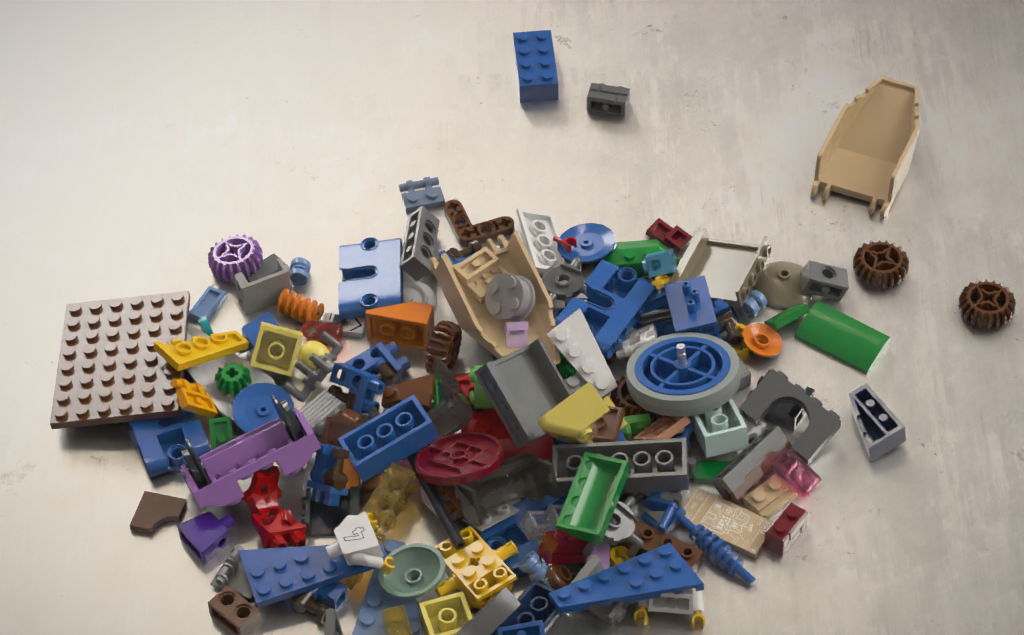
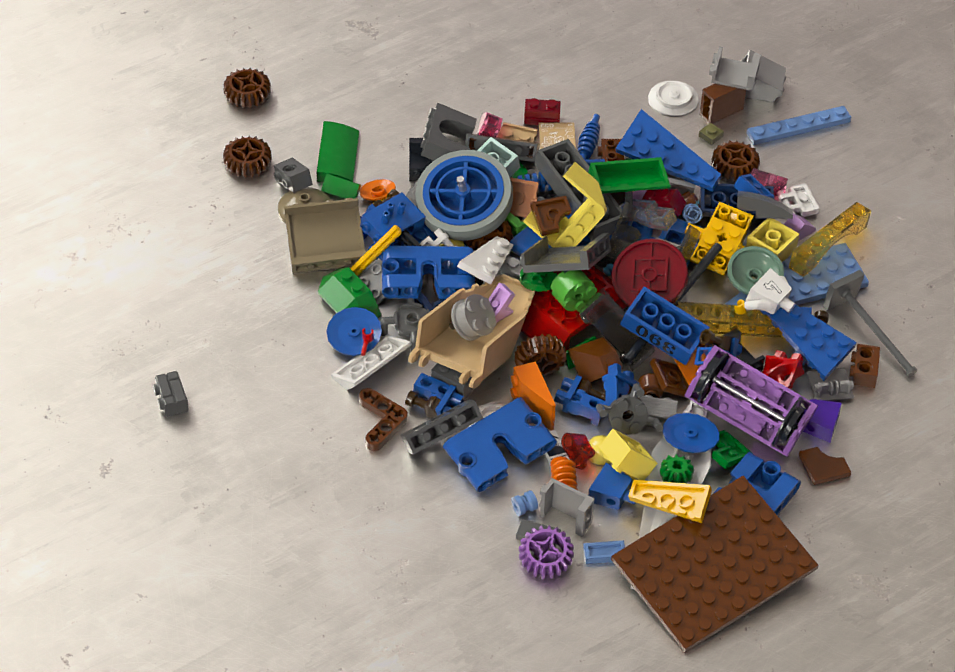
camera: 125 degrees left, 0 degrees up
light orange plate [170,378,218,418] -> none
teal tile [198,316,214,336] -> none
sand blue plate [398,176,445,214] -> none
tan slope [454,246,509,303] -> none
blue brick [513,30,558,103] -> none
dark azure brick [642,248,677,277] -> none
dark red slope [646,218,693,251] -> none
tan windscreen [810,76,919,218] -> none
wedge [849,383,906,463] -> none

